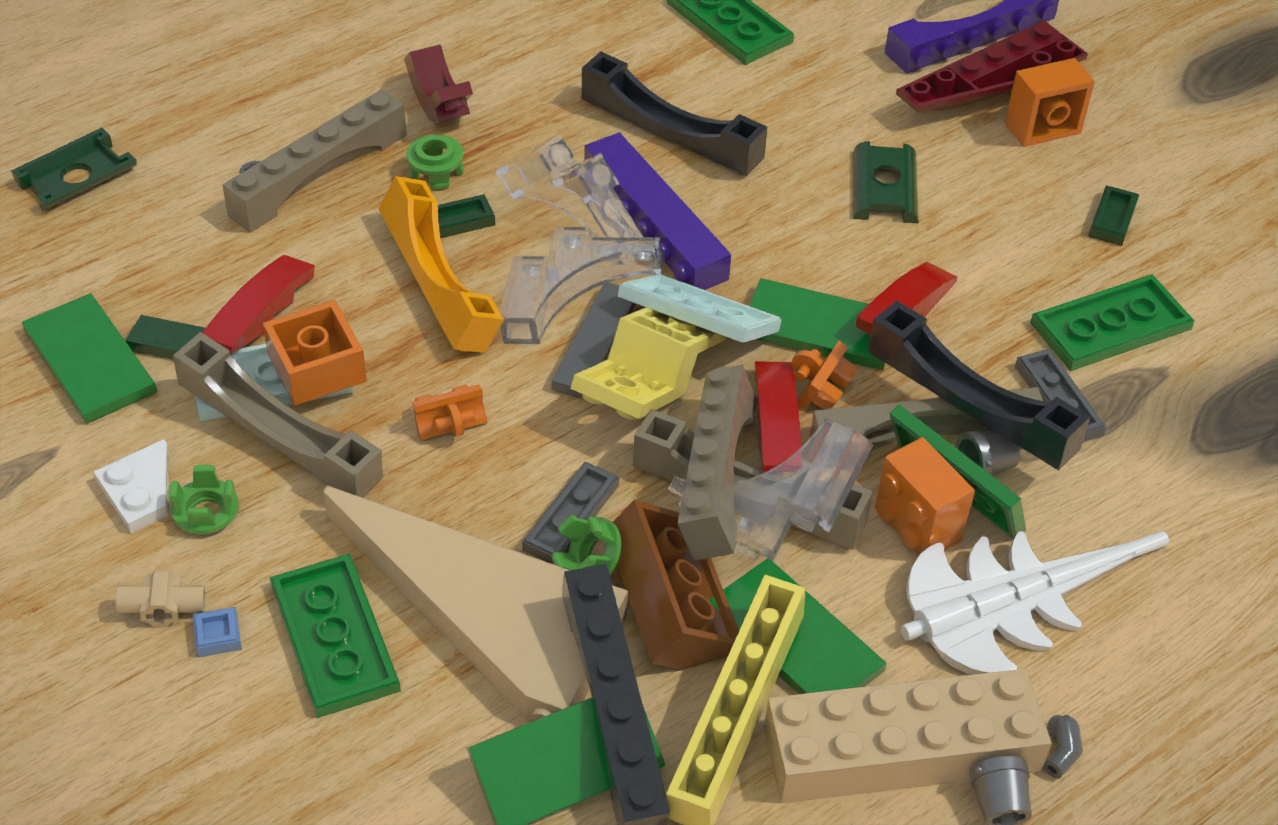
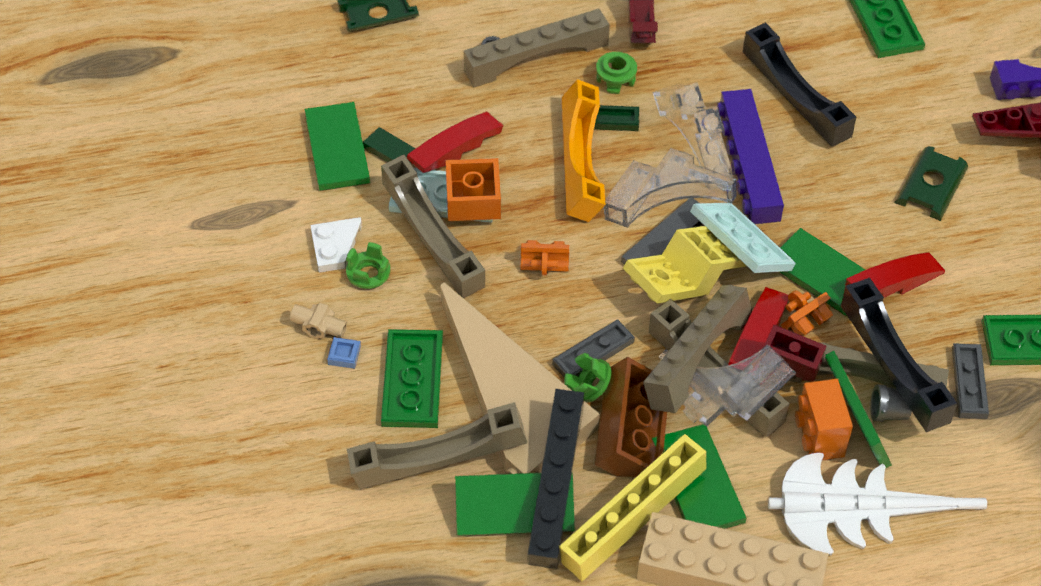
camera: 25 degrees right, 5 degrees up
none -> dark tan arch [347,402,527,490]
none -> dark red brick [761,325,827,382]

